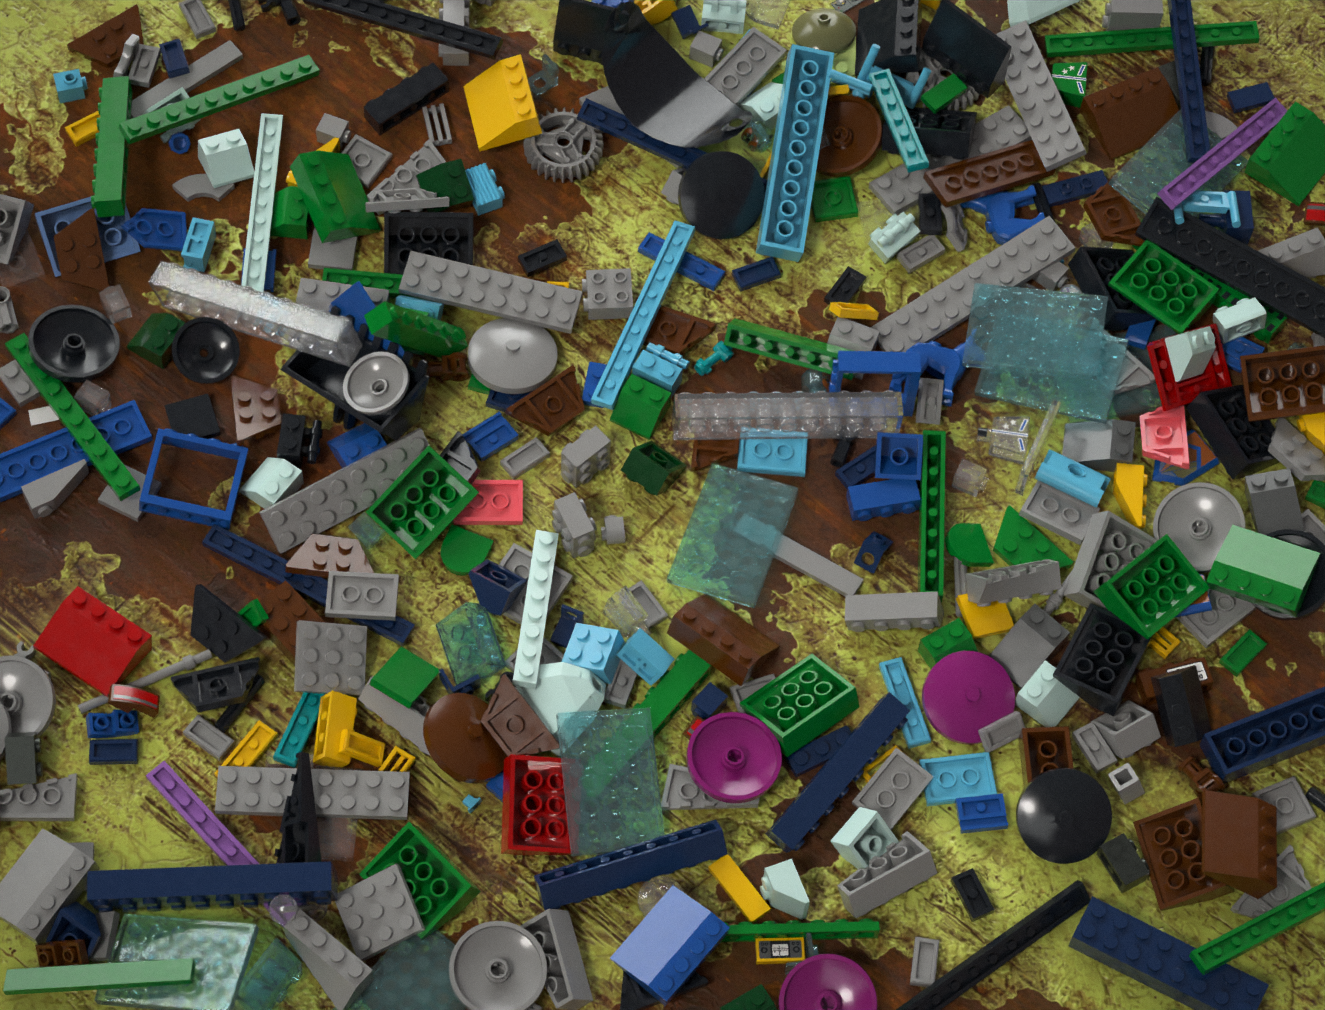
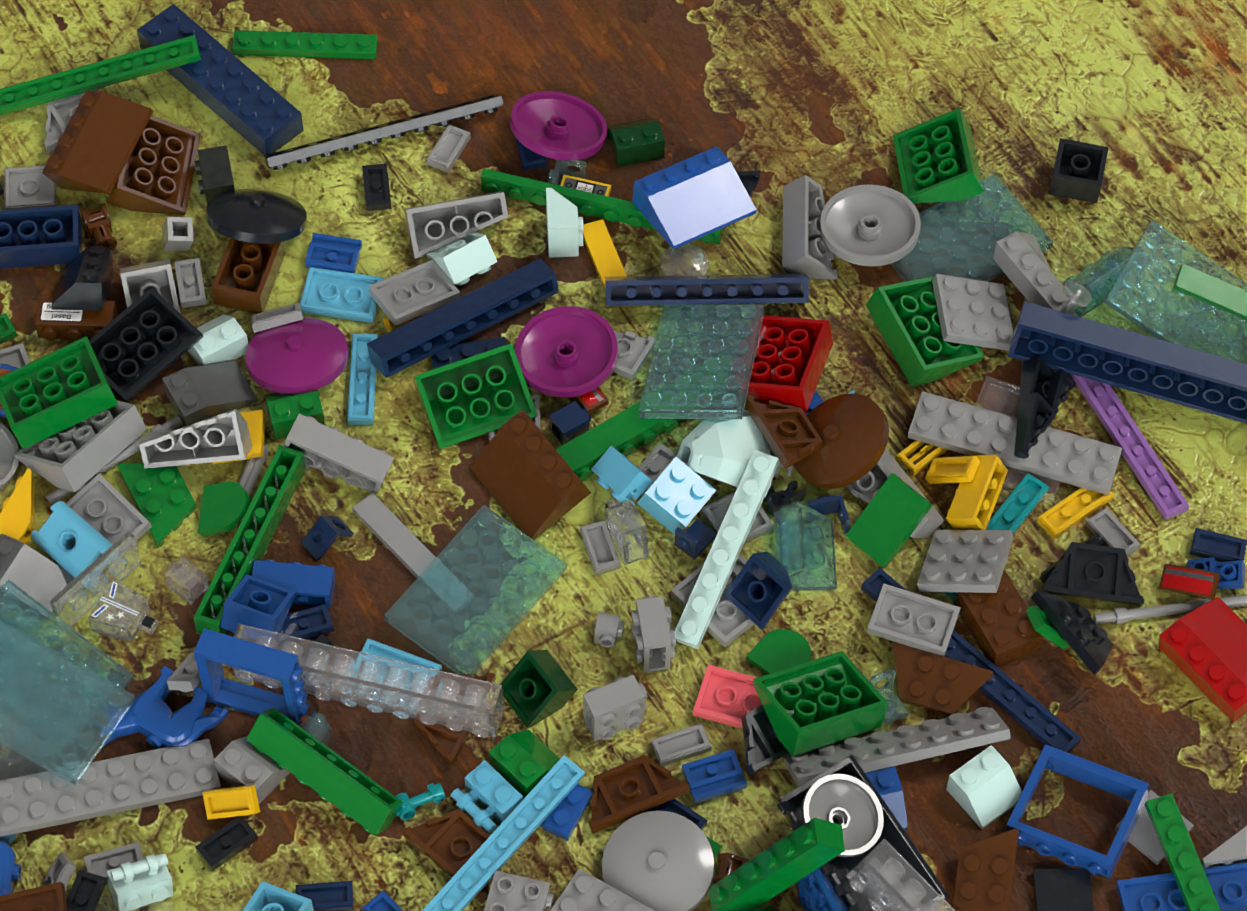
camera: 160 degrees left, 5 degrees down
black brick [277,413,323,468] -> none

